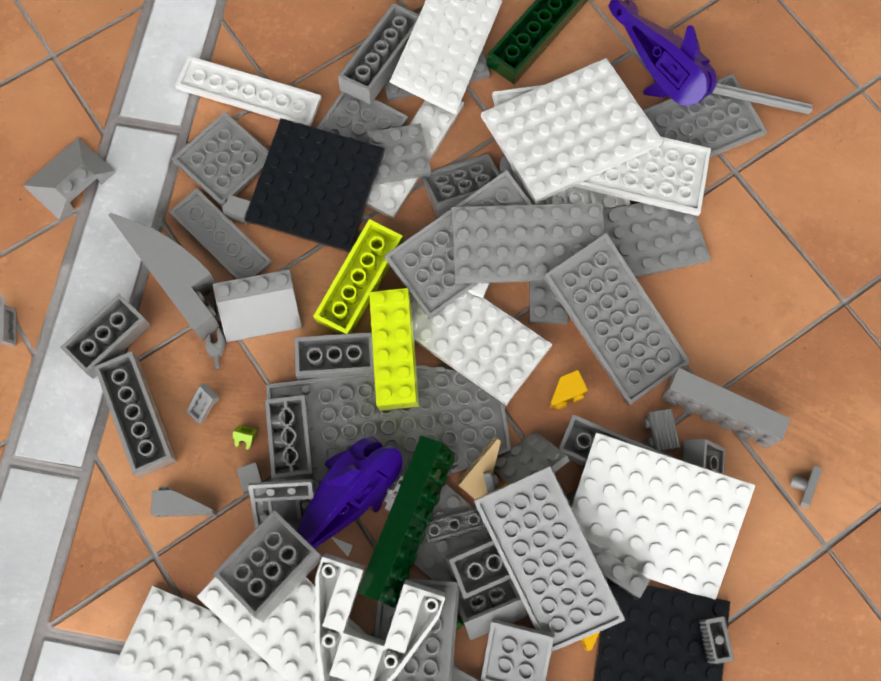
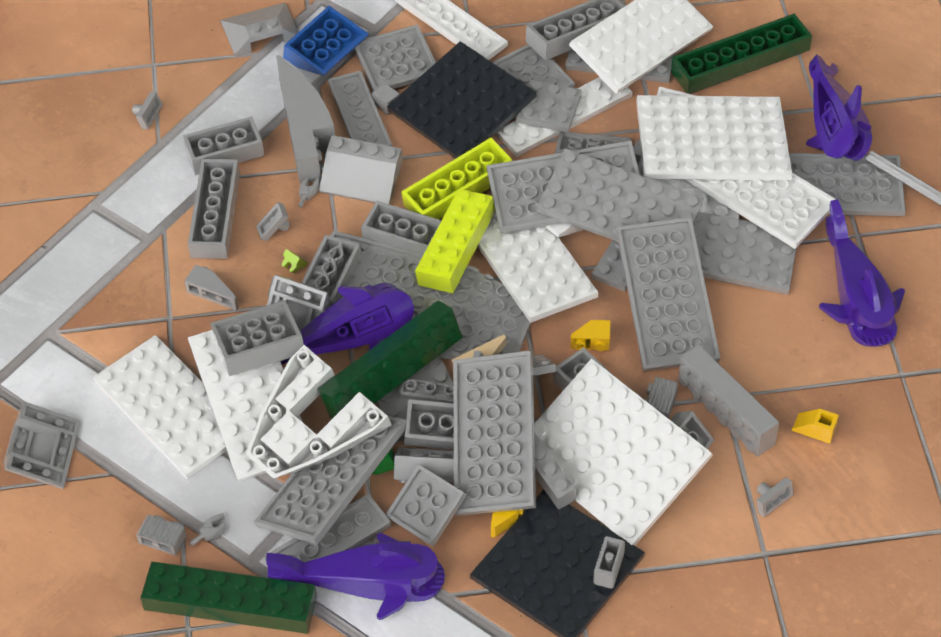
camera: 30 degrees right, 20 degrees down
none -> blue slope [283,6,369,76]
none -> yellow slope [792,409,839,444]
none -> dark purple animal [819,199,905,347]

